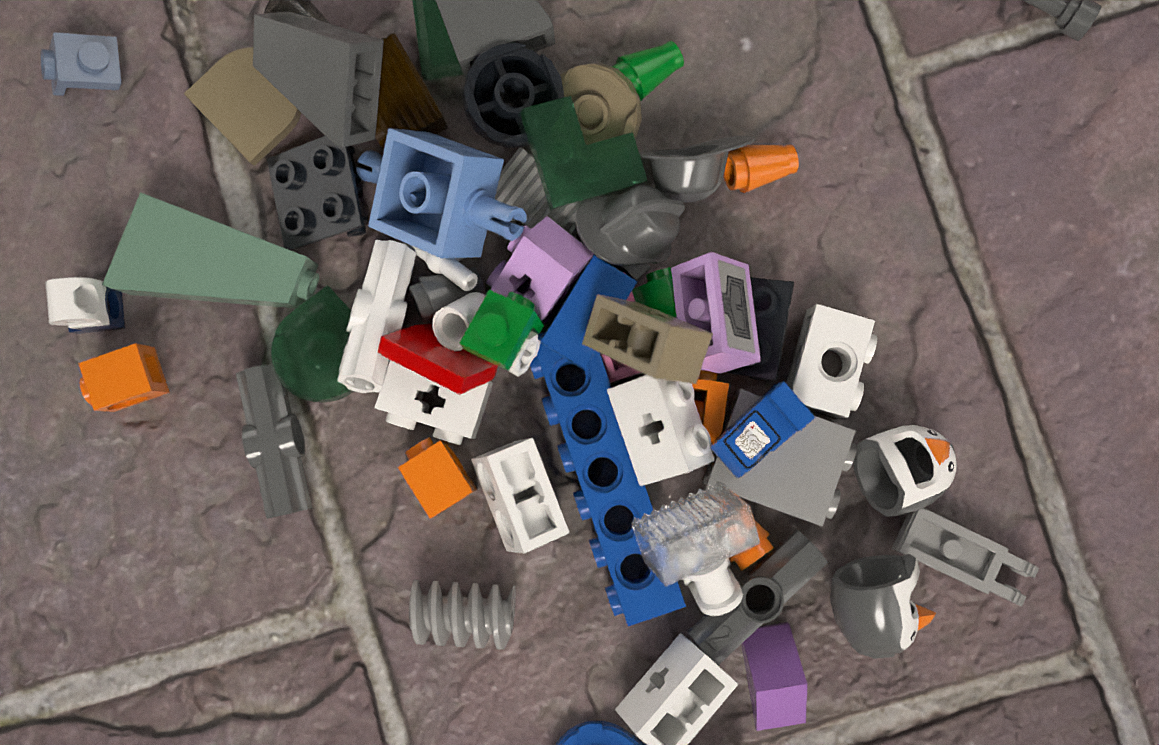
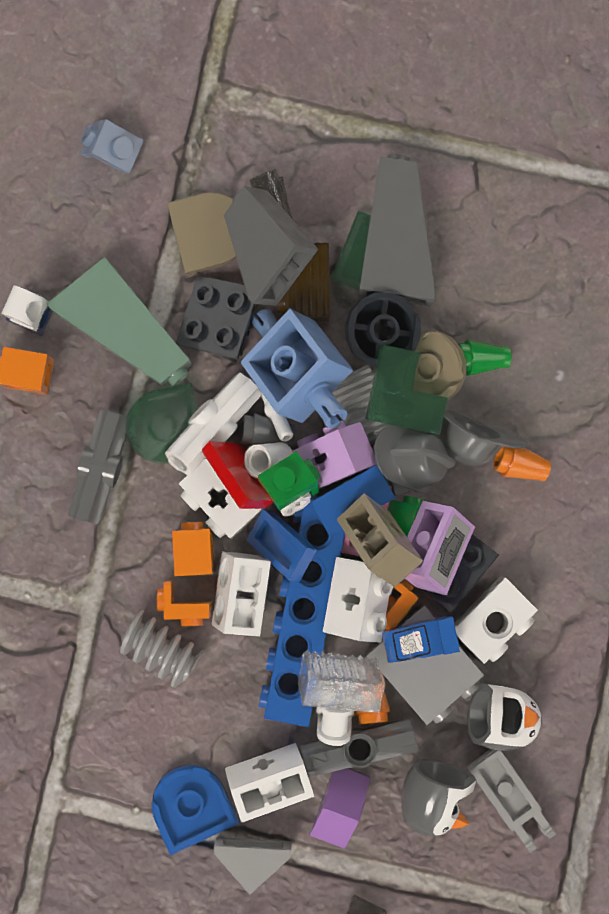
camera: 25 degrees right, 0 degrees up
none -> orange bracket [157,580,212,626]
none -> blue tile [247,509,317,582]

